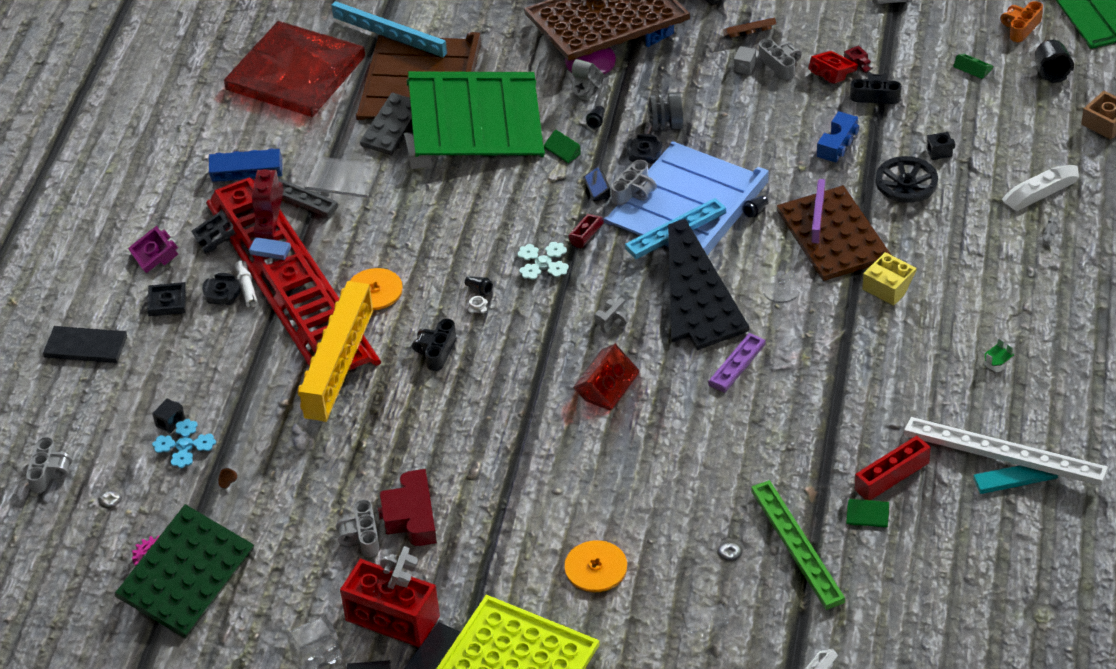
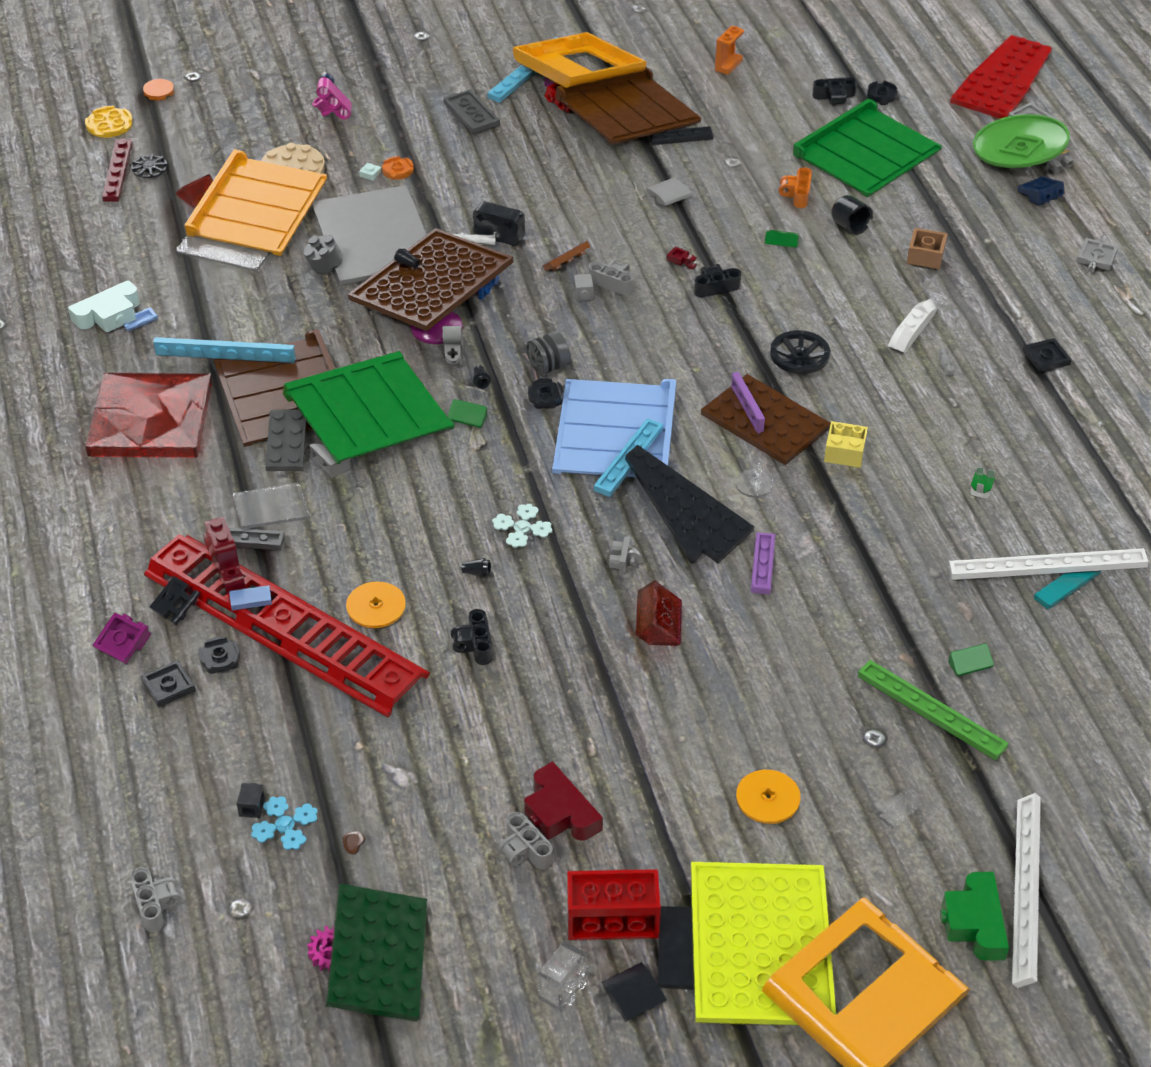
camera: 30 degrees left, 0 degrees up
black tile [43,326,127,363] -> none
blue brick [209,148,282,182] -> none
white pin [235,261,258,308] -> none
yellow brick [298,281,373,422] -> none
light grey hips [380,546,418,589] -> none
white plate [468,296,488,313] -> none
dark red brick [568,214,604,248] -> none
slope [583,166,611,202] -> none
light grey piece [611,160,657,205] -> none
black cone [742,195,768,218] -> none
red plate [808,51,858,83] -> none
blue arch [817,111,860,163] -> none
red brick [854,435,931,500] -> none
black brick [926,132,955,160] -> none

